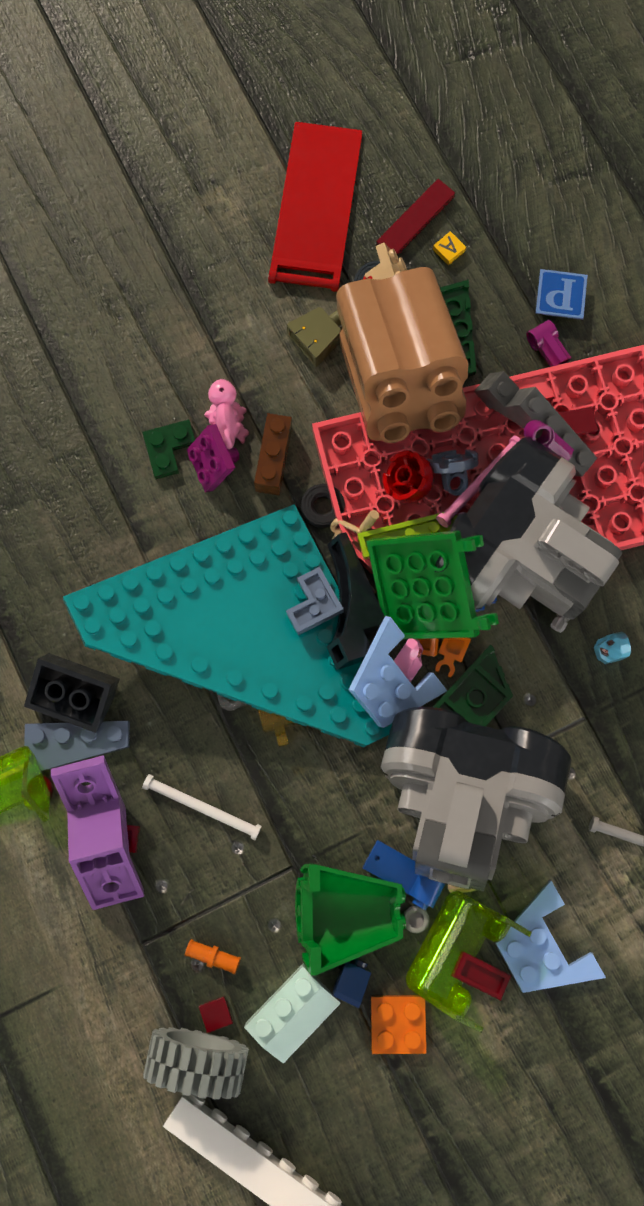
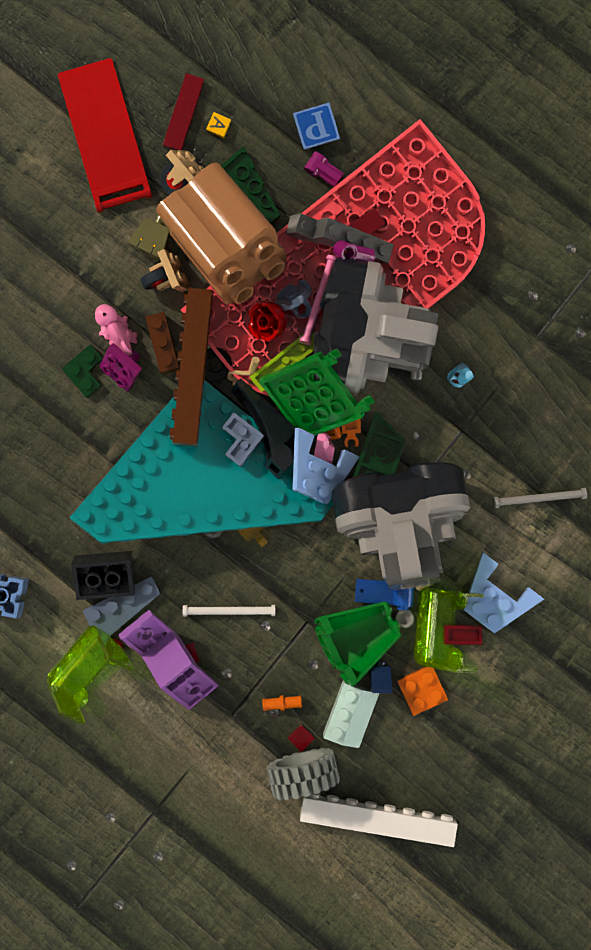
camera: 30 degrees left, 10 degrees up
none -> tan plate [140,249,189,293]
none -> reddish brown brick [170,288,213,447]

